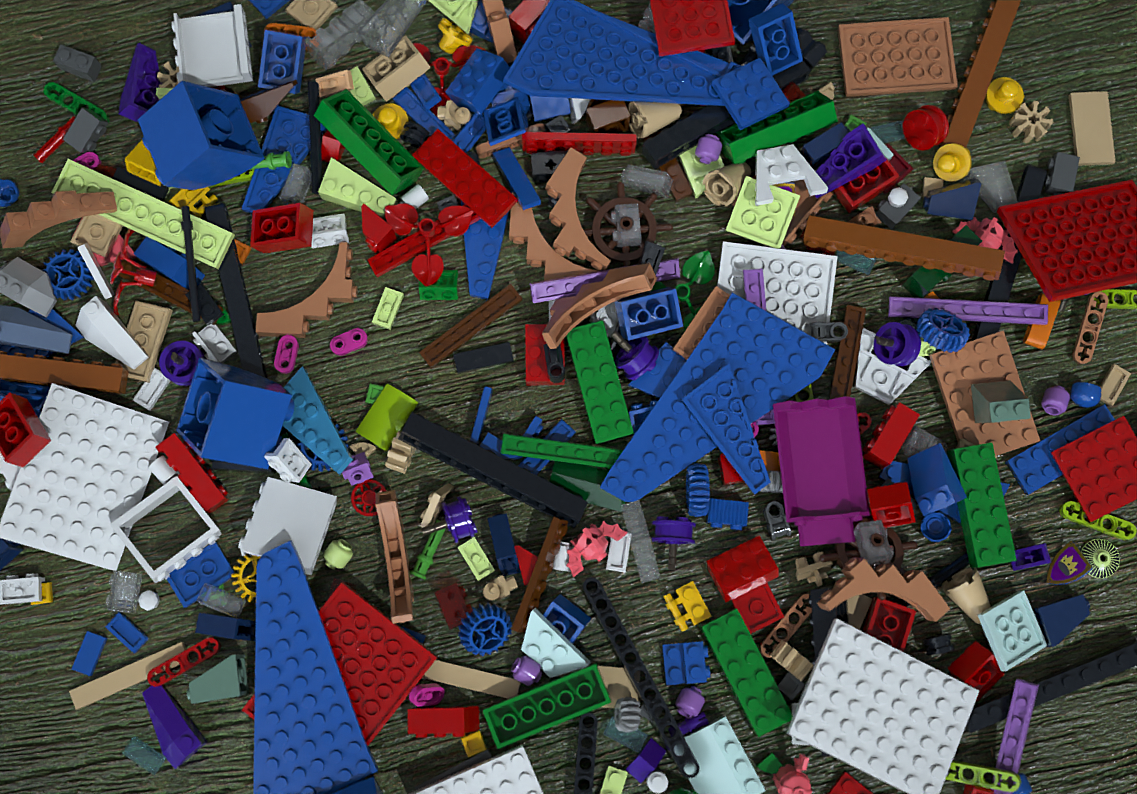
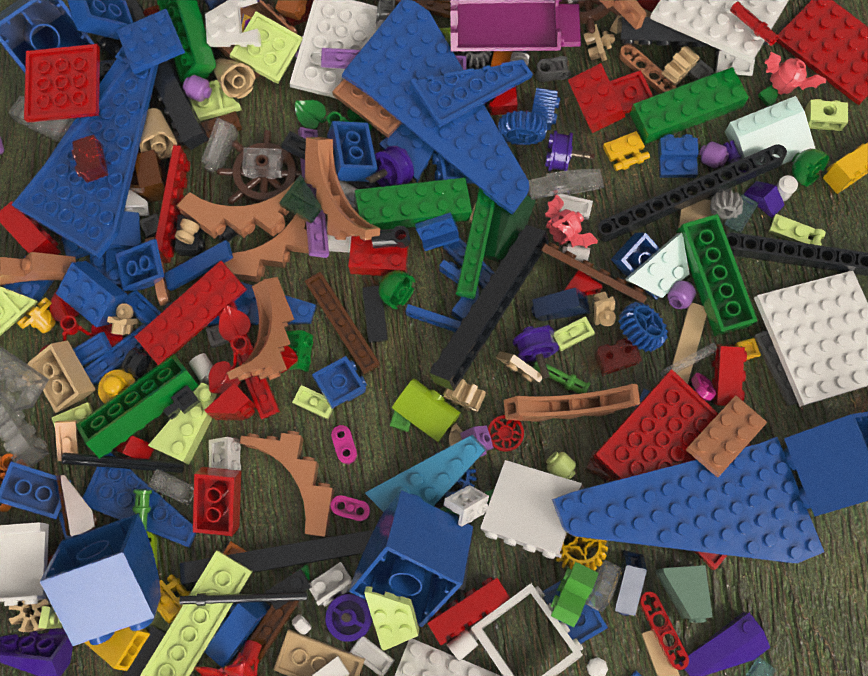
camera: 80 degrees left, 5 degrees down
none -> clear red brick [72,134,109,183]
none -> black plate [163,385,201,420]
none -> tan wheel [174,219,200,244]
none -> nougat arch [227,277,294,381]
none -> clear green wing [279,175,322,224]
none -> white tile [292,614,312,634]
none -> blue plate [312,356,367,409]
none -> yellowish green wing [364,586,419,650]
none -> green cylinder [379,270,415,309]
none -> blue bracket [415,212,460,251]
none -> bright green brick [551,562,599,627]
none -> clear tile [660,343,717,378]
none -> nougat plate [686,396,767,478]
none -> red pin [730,2,779,46]

